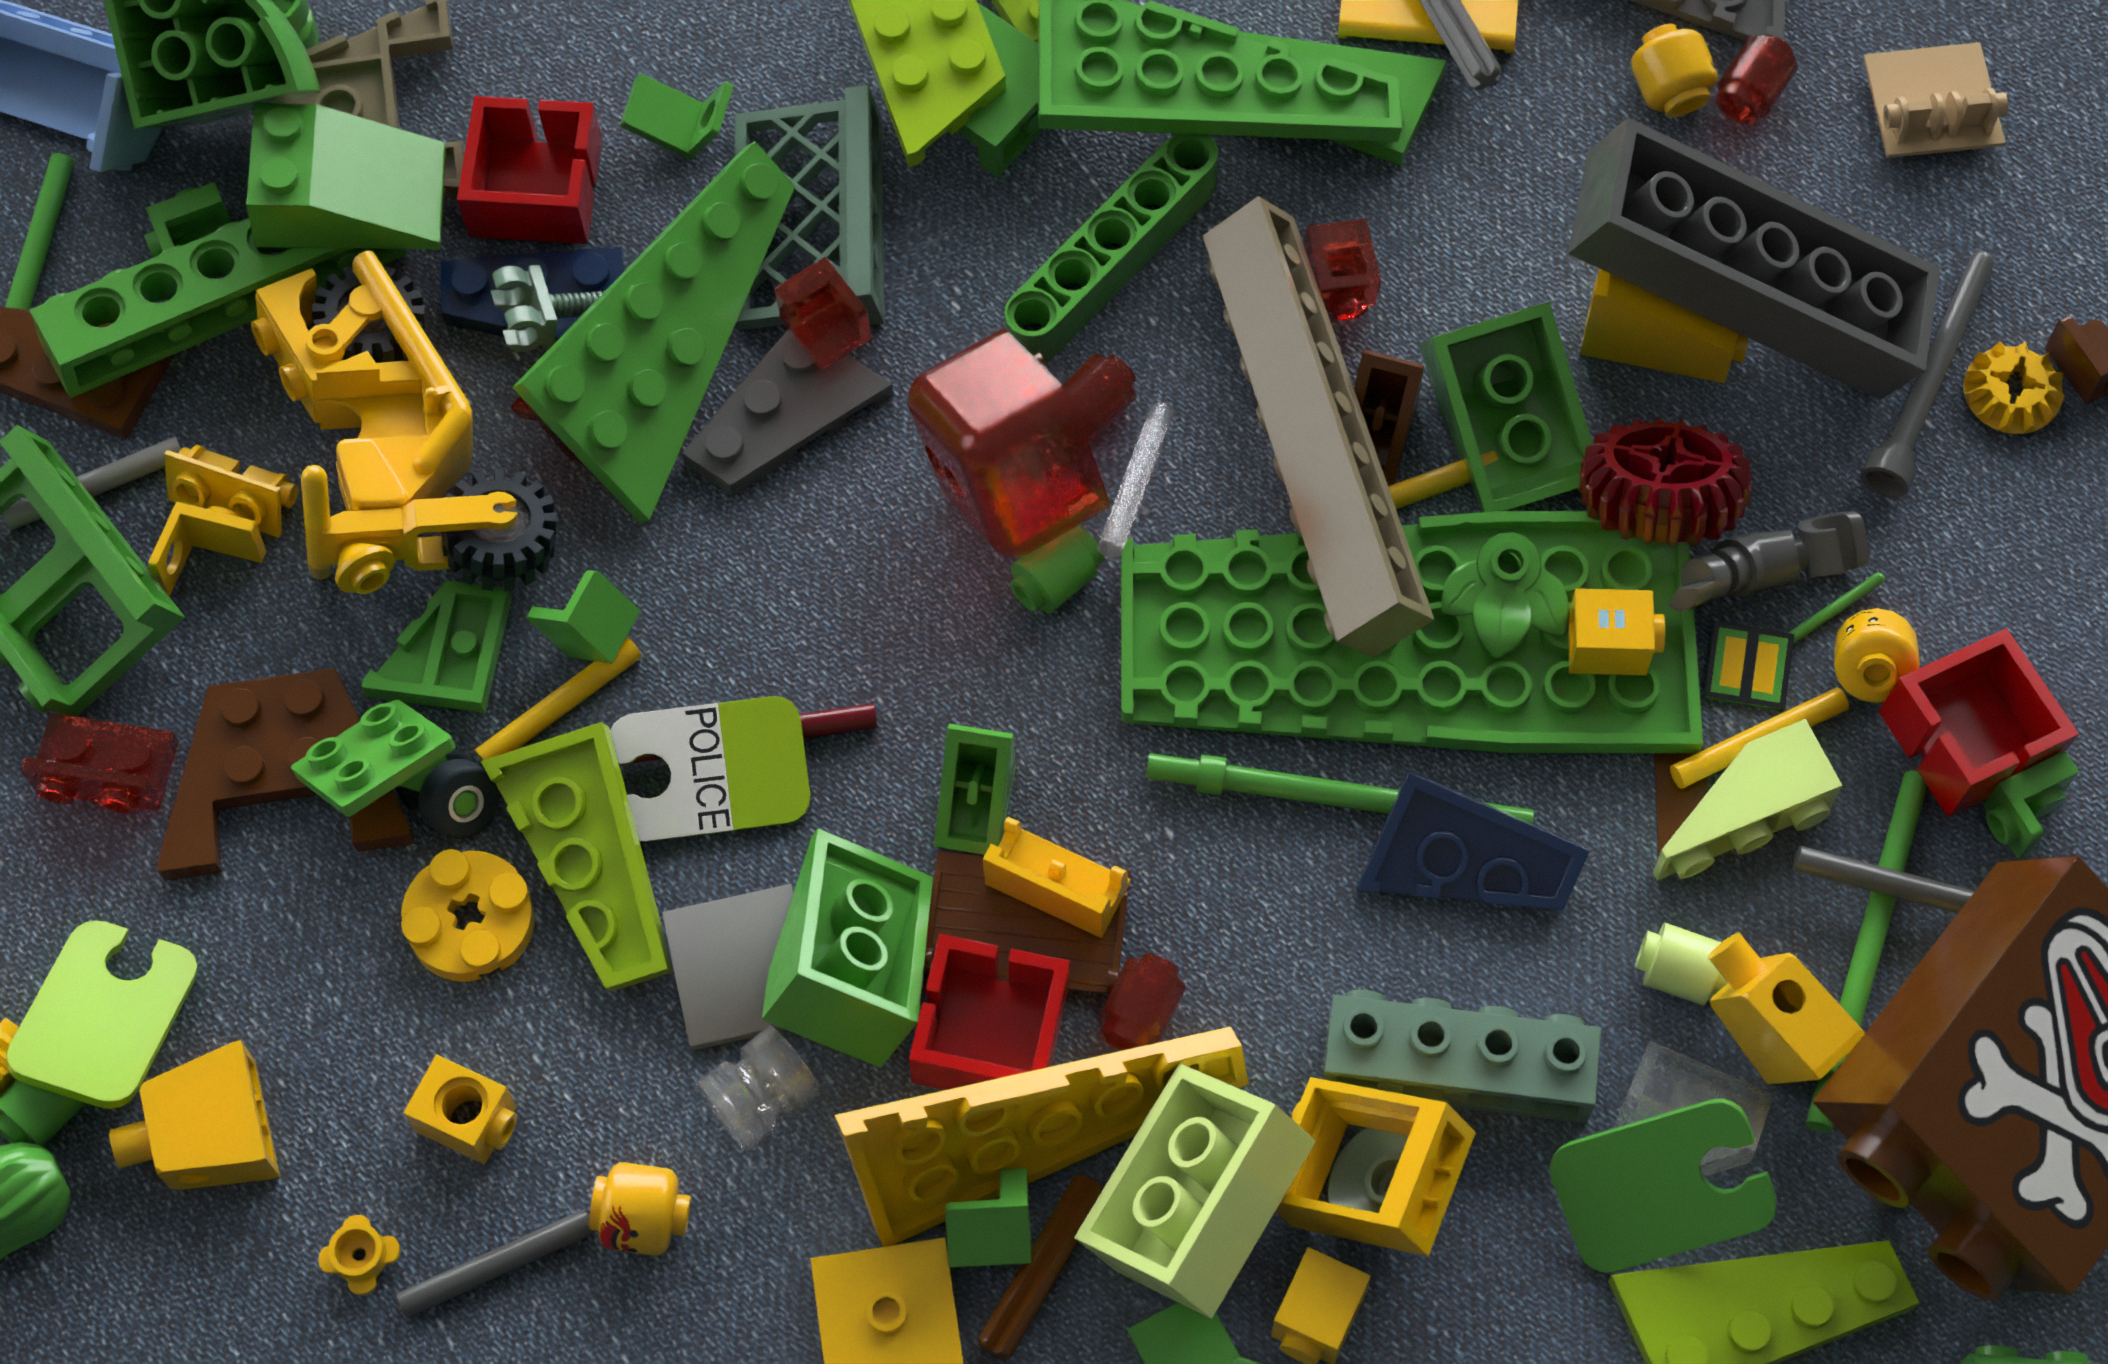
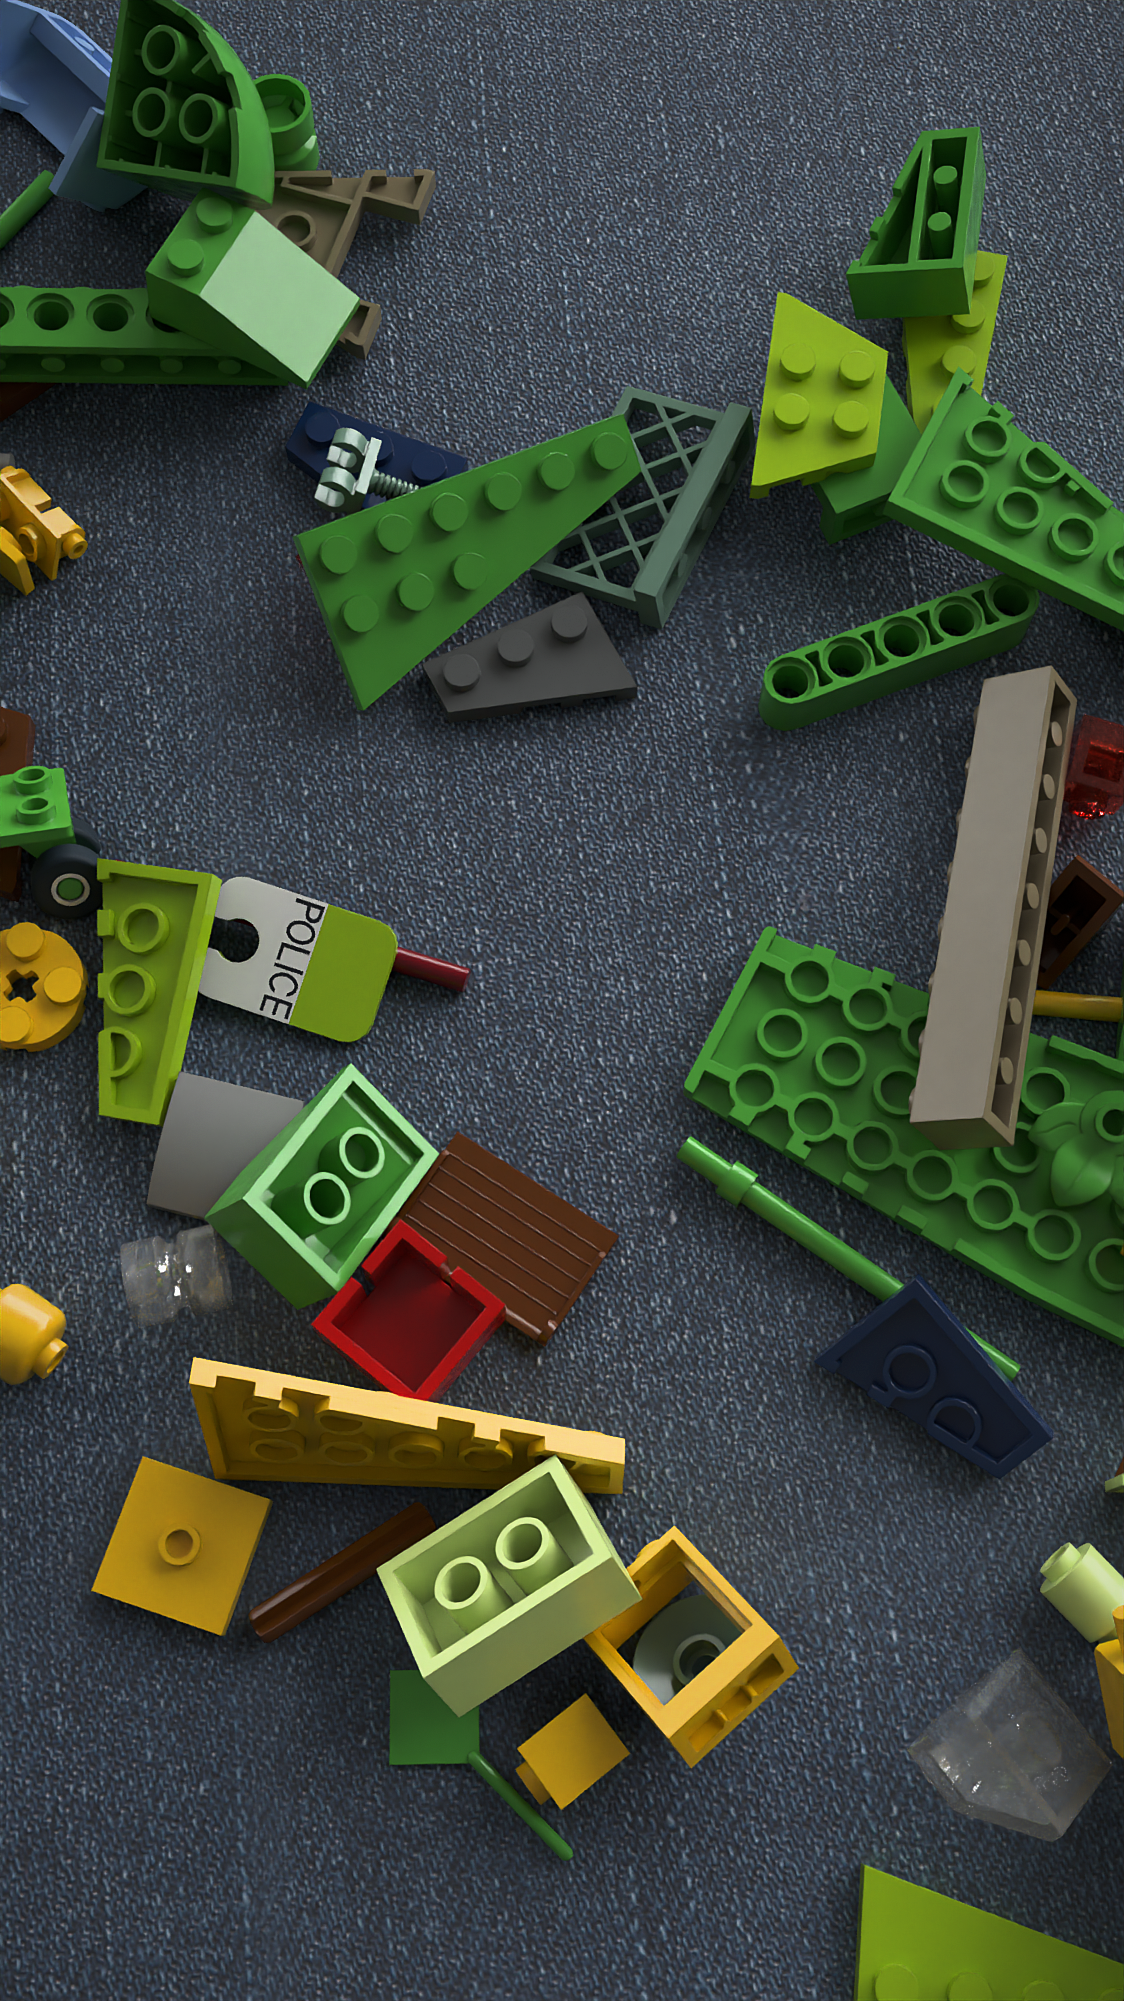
camera: 25 degrees right, 5 degrees up
bright green bracket [144,182,232,258] -> none
yellow piece [251,251,557,594] -> none
bright green wing [361,580,512,713] -> none
red piece [457,96,603,244] -> none
yellow bar [474,637,642,761] -> none
bright green panel [526,570,640,664] -> none
bright green bracket [620,73,734,160] -> none
clear red panel [774,256,872,369] -> none
clear red piece [907,328,1110,557] -> none
bright green slope [934,724,1016,855] -> none
bright green panel [945,1168,1031,1267] -> none
yellow hinge [983,817,1130,938] -> none
bright green brick [1010,523,1104,614] -> none
clear red brick [1046,354,1137,445] -> none
clear bar [1097,403,1174,558] -> none
clear red brick [1099,953,1186,1051] -> none
sand green brick [1322,990,1601,1124] -> none
bright green piece [1549,1098,1777,1273] -> none

